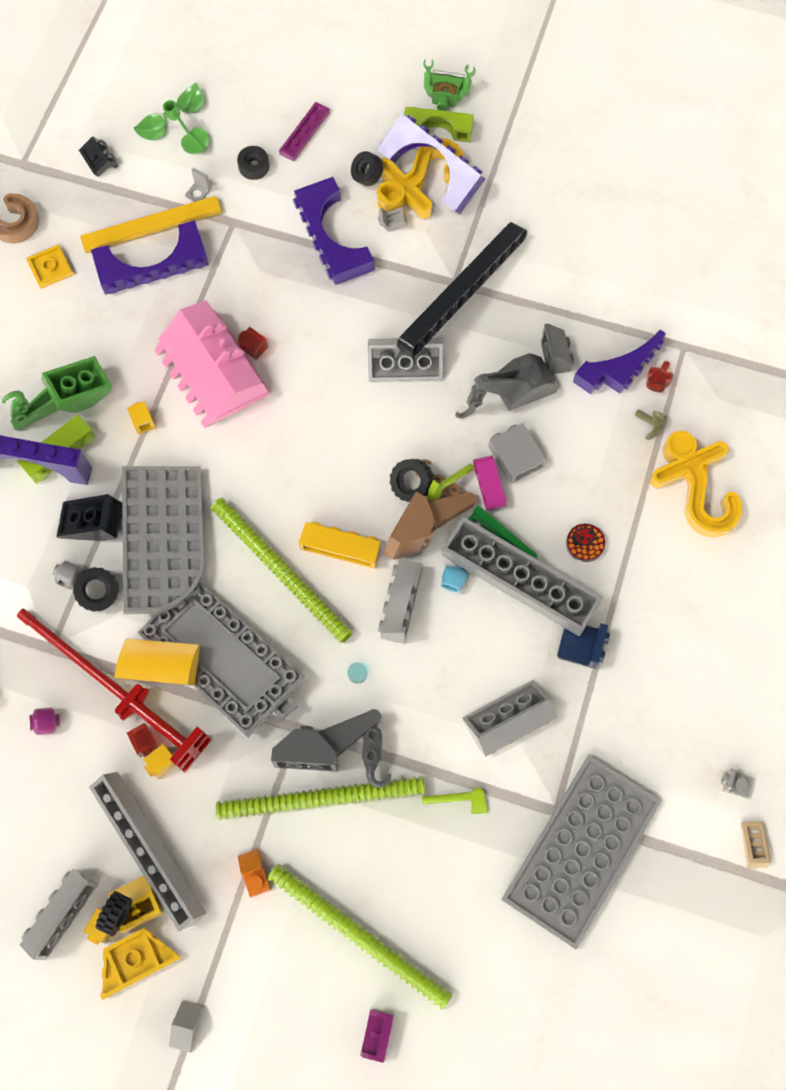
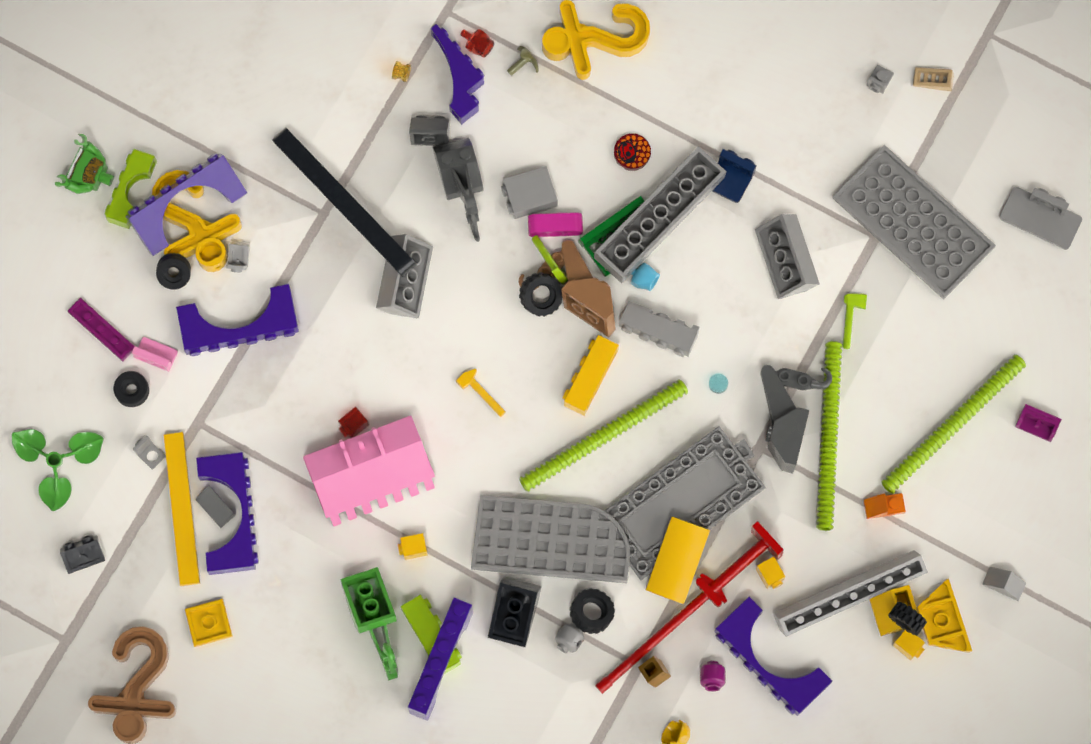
camera: 80 degrees left, 5 degrees up
light grey slope [20,869,99,960] -> none
clear red brick [126,723,159,758] -> none
none -> bright pink panel [132,337,178,372]
none -> dark grey slope [195,485,235,528]
none -> clear yellow wheel [392,61,411,83]
none -> yellow piece [456,369,506,417]
none -> pearl gold brick [638,656,671,688]
none -> dark purple arch [715,597,833,716]
none -> light grey bracket [1000,187,1082,250]

